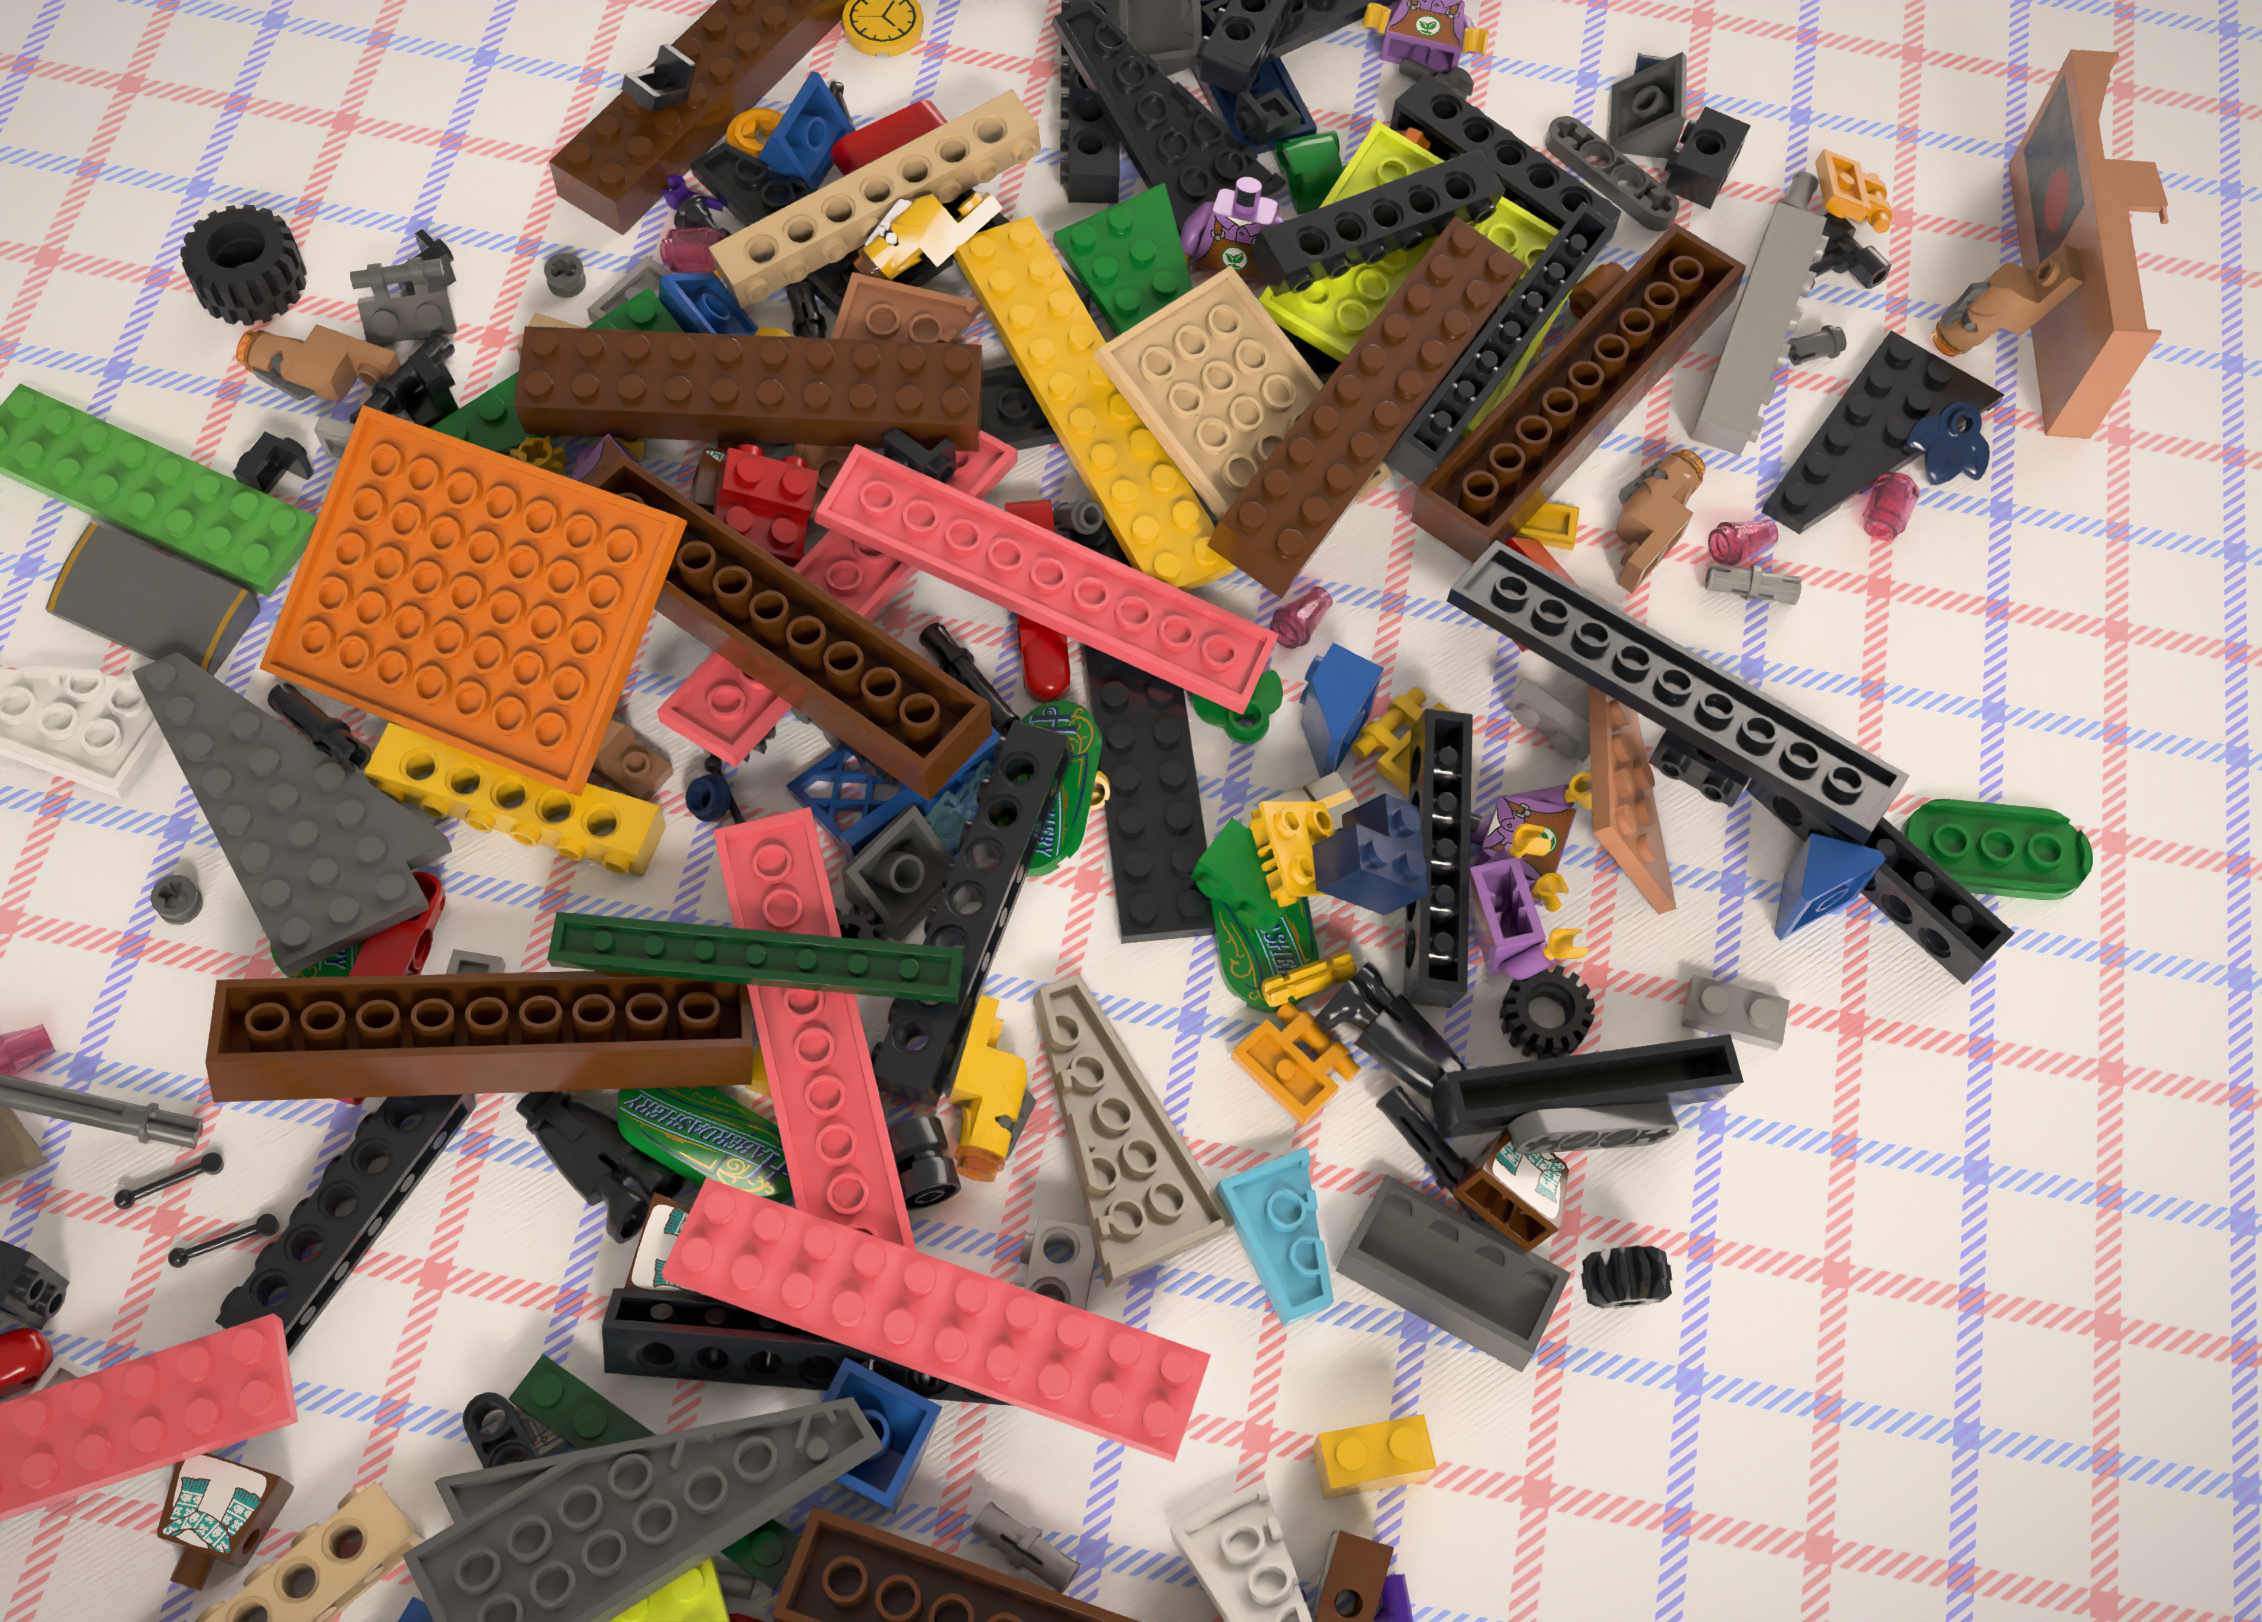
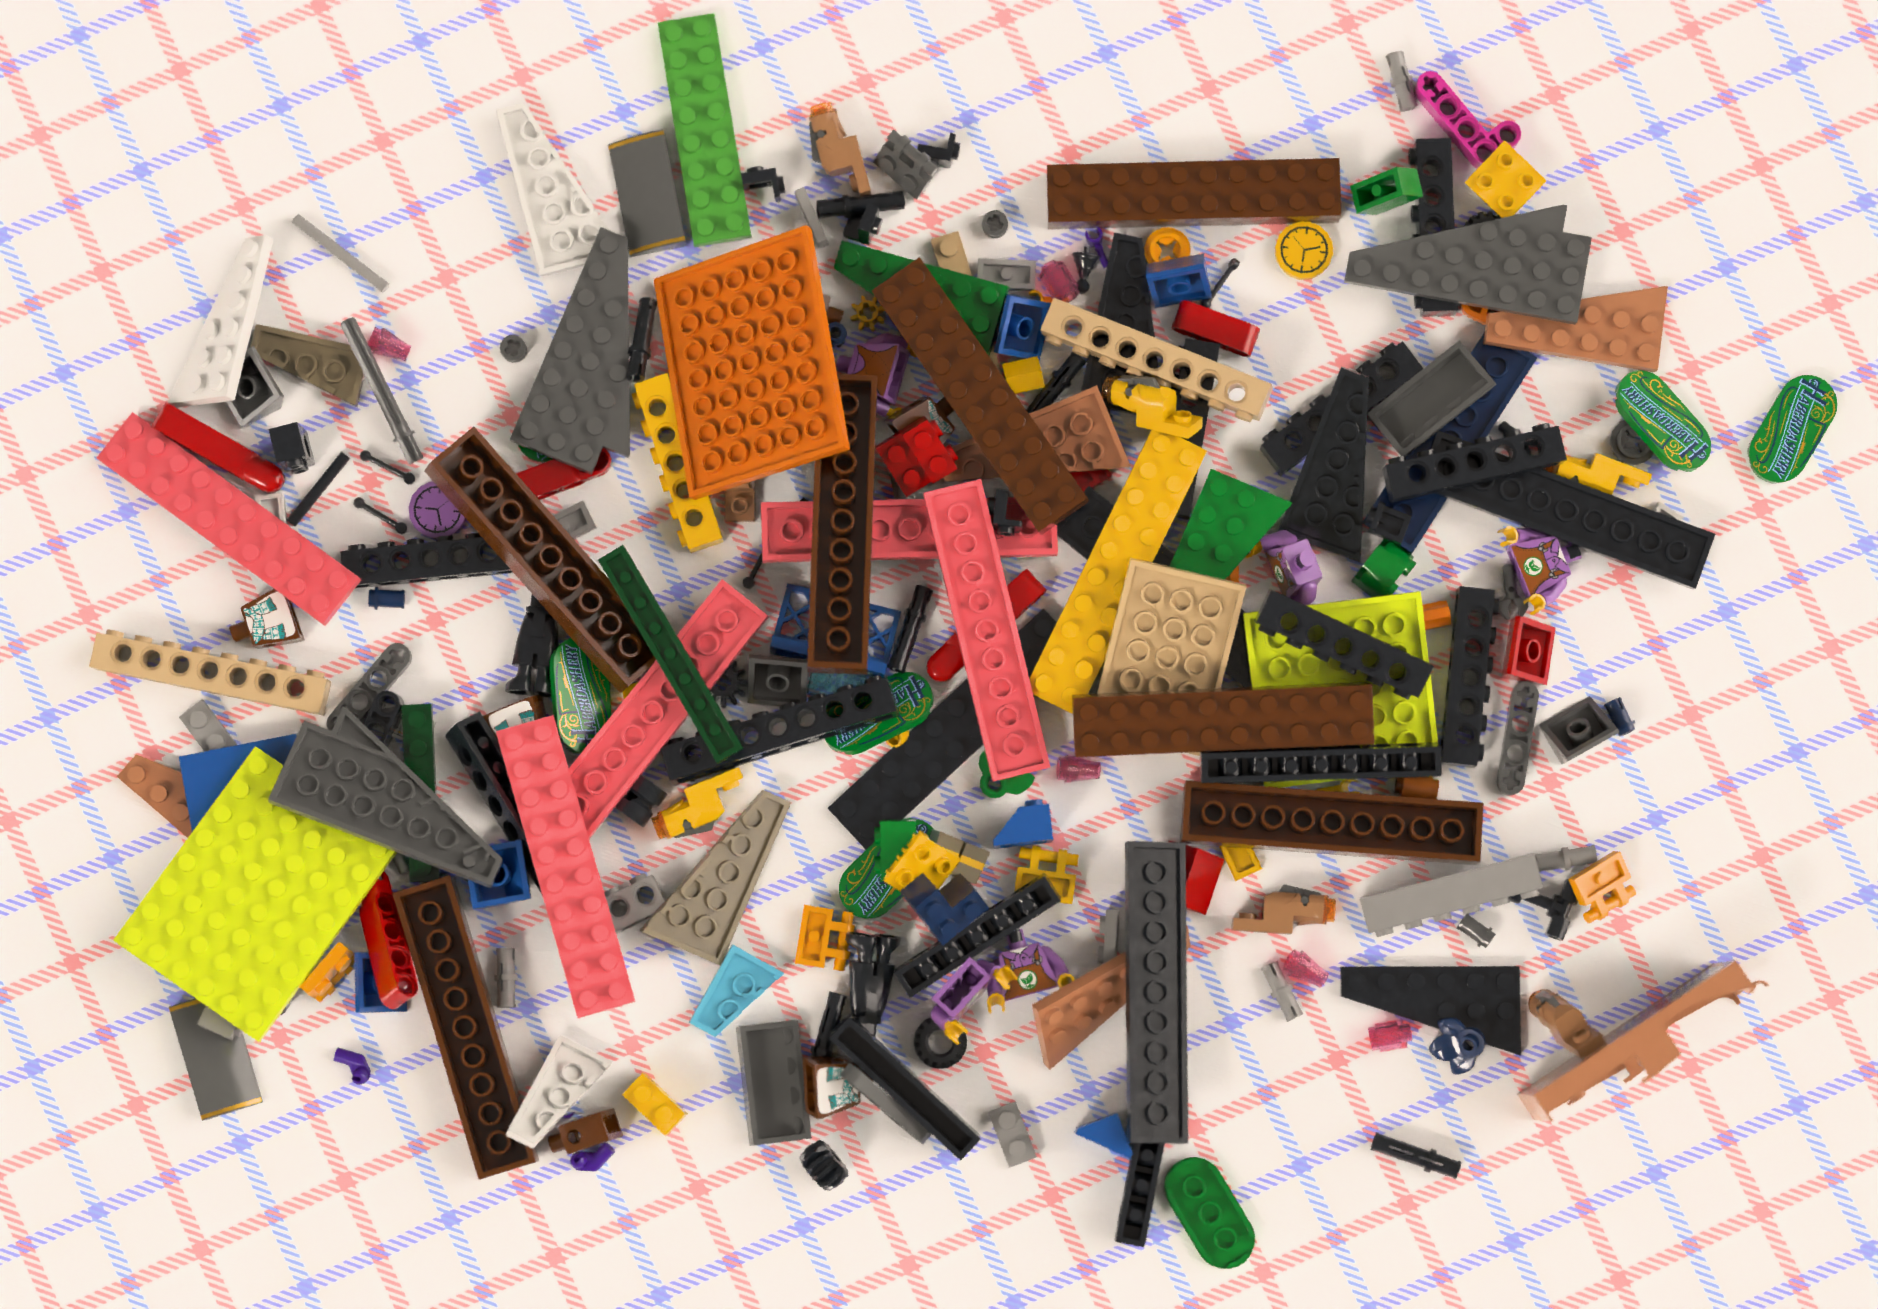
camera: 65 degrees right, 20 degrees up
black tyre [180,204,307,326] -> none
black bracket [621,43,696,112] -> none
dark blue plate [685,774,731,823] -> none
dark grey pin [1053,498,1104,535] -> none
yellow axle [1261,951,1357,1007] -> none
black brick [1664,106,1751,209] -> none
none -> black bar [286,451,350,527]
none -> dark grey beam [326,643,412,731]
none -> dark blue pin [368,587,405,610]
none -> medium lavender tile [408,481,466,540]
none -> black pin [1370,1132,1462,1180]
none -> red slope [1501,616,1556,685]

